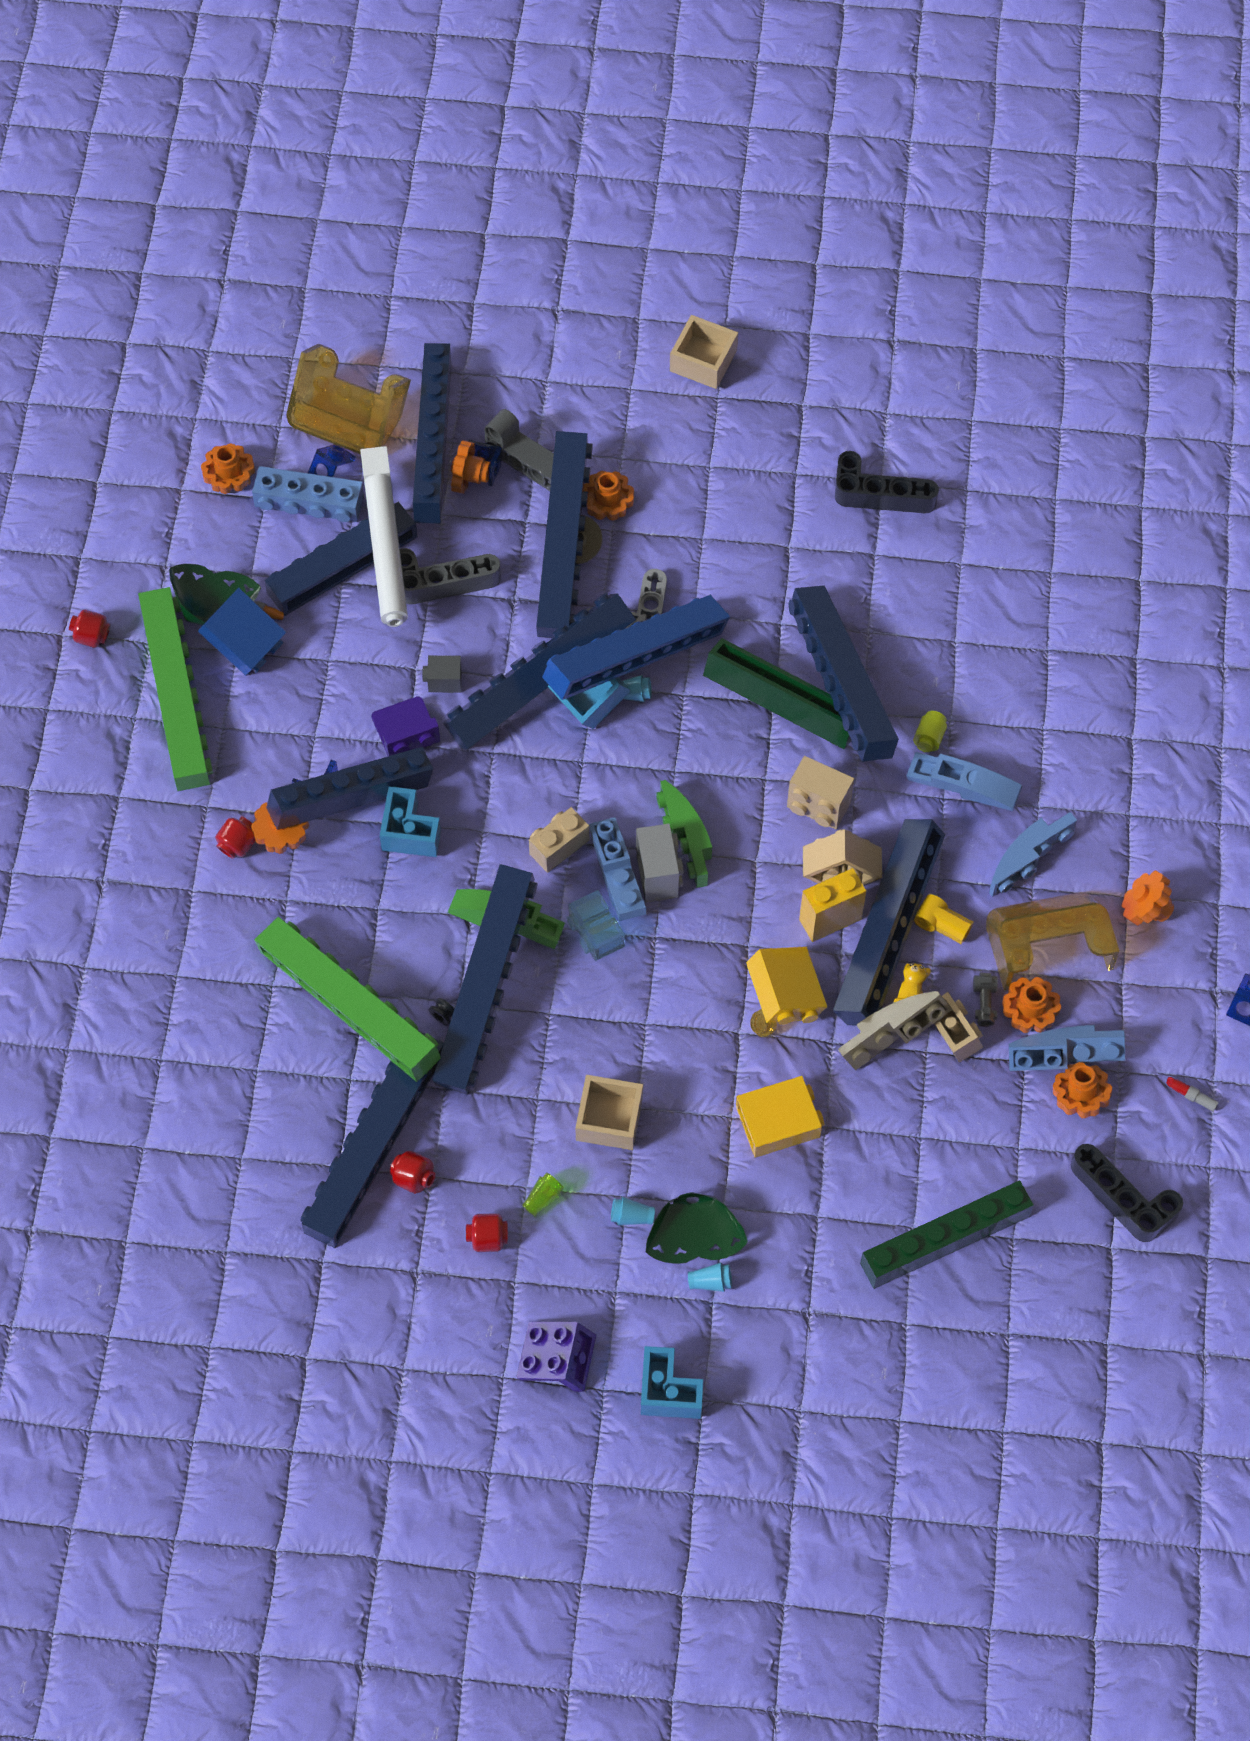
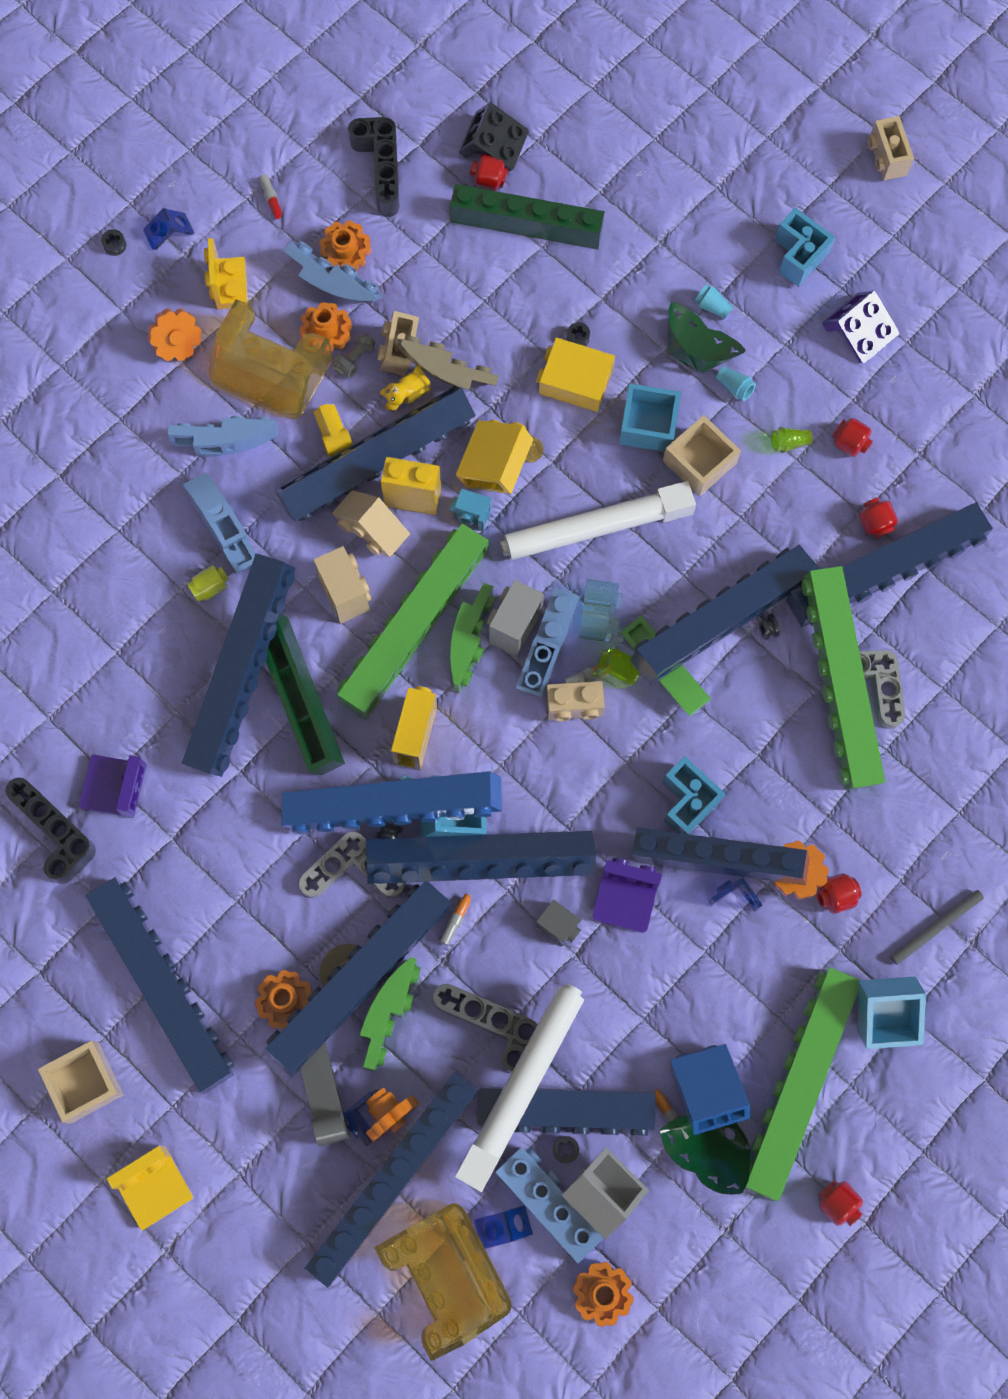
camera: 145 degrees left, 10 degrees up
none -> dark purple bracket [79,755,147,818]
none -> dark blue brick [85,877,235,1094]
none -> yellow bracket [106,1146,193,1230]
none -> yellow bracket [204,238,248,309]
none -> bright green brick [337,524,489,719]
none -> bright green slope [360,957,421,1072]
none -> yellow brick [391,686,437,771]
none -> light grey piece [438,894,471,946]
none -> dark azure brick [450,489,492,531]
none -> black bracket [459,102,529,171]
none -> red head [469,155,508,191]
none -> white brick [500,481,696,560]
none -> black bush [553,1136,579,1163]
none -> light grey piece [562,1147,649,1240]
none -> light grey piece [563,663,613,684]
none -> black bush [567,322,590,346]
none -> clear neon green brick [593,647,640,689]
none -> dark azure piece [619,383,681,452]
none -> light grey beam [817,650,905,729]
none -> dark azure piece [857,976,926,1049]
none -> tan brick [868,116,914,181]
none -> dark grey bar [890,890,984,965]

